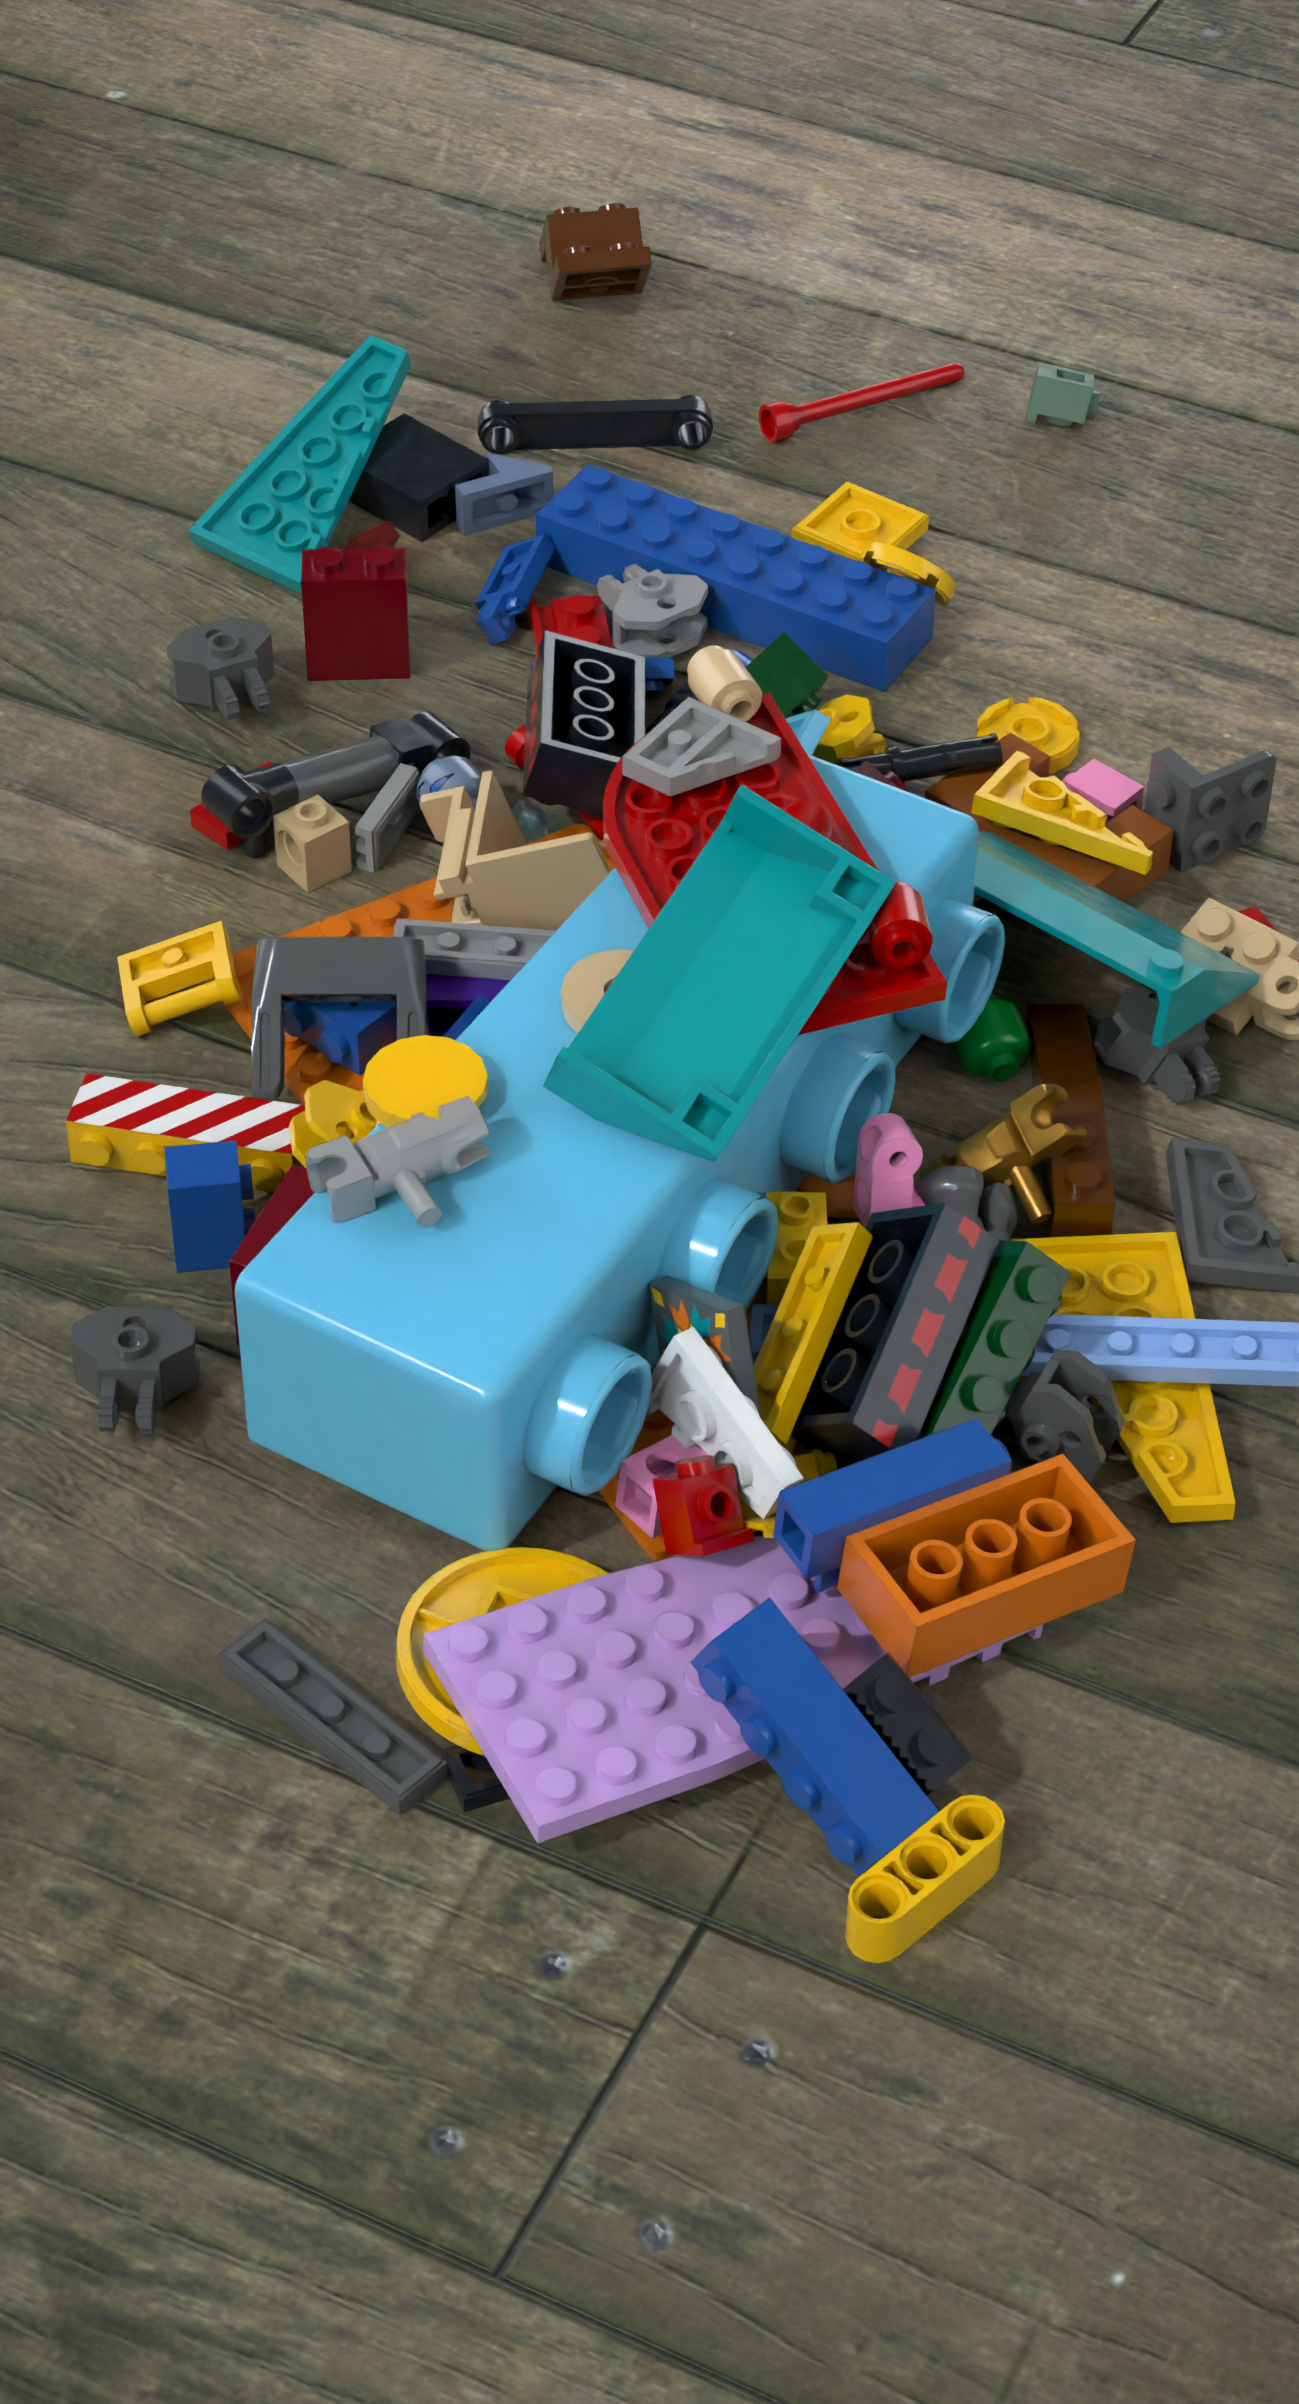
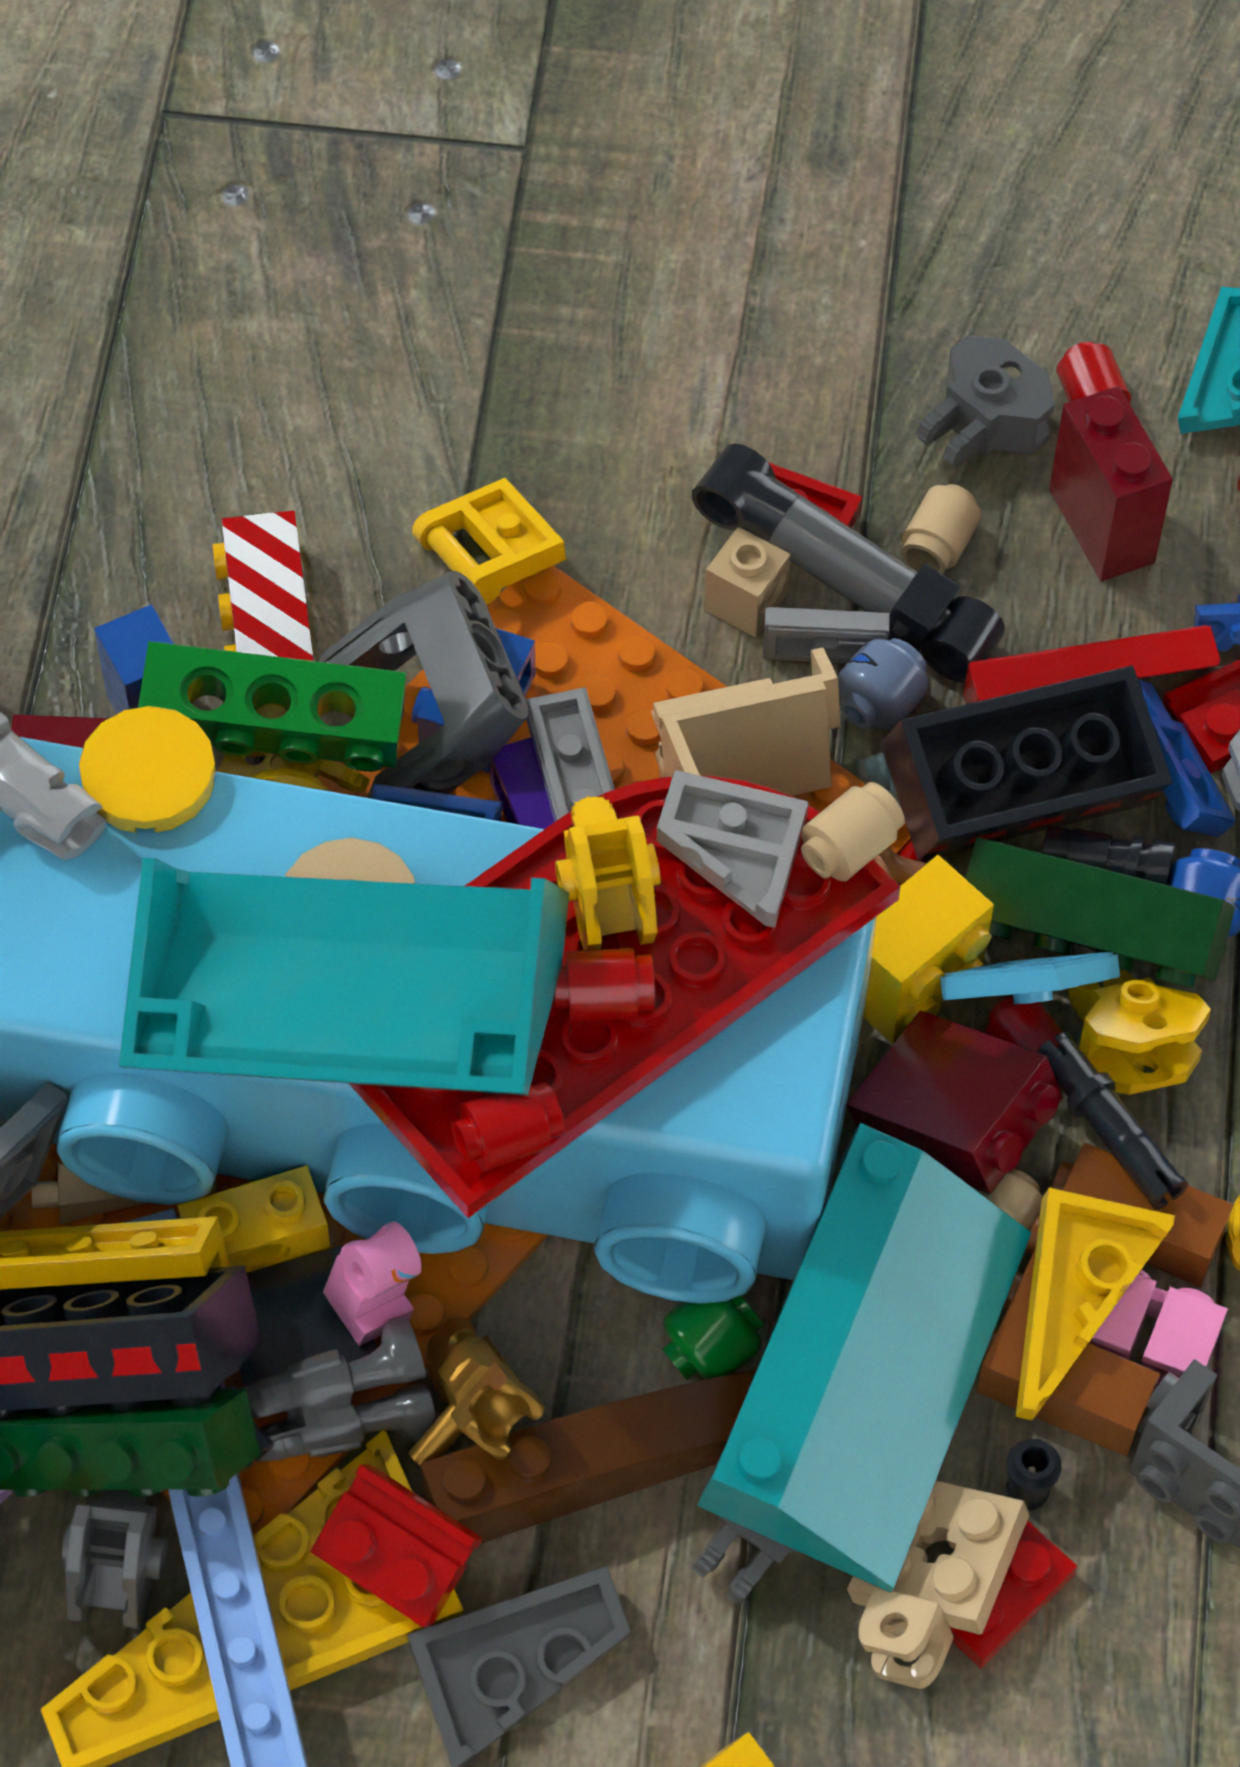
camera: 70 degrees right, 15 degrees up
none -> green brick [138,641,406,772]
none -> red plate [310,1463,483,1628]
none -> yellow hinge [555,796,660,951]
none -> tan brick [901,484,982,574]
none -> red slope [963,625,1220,703]
none -> black pin [1006,1439,1062,1511]
none -> red brick [1056,341,1131,404]

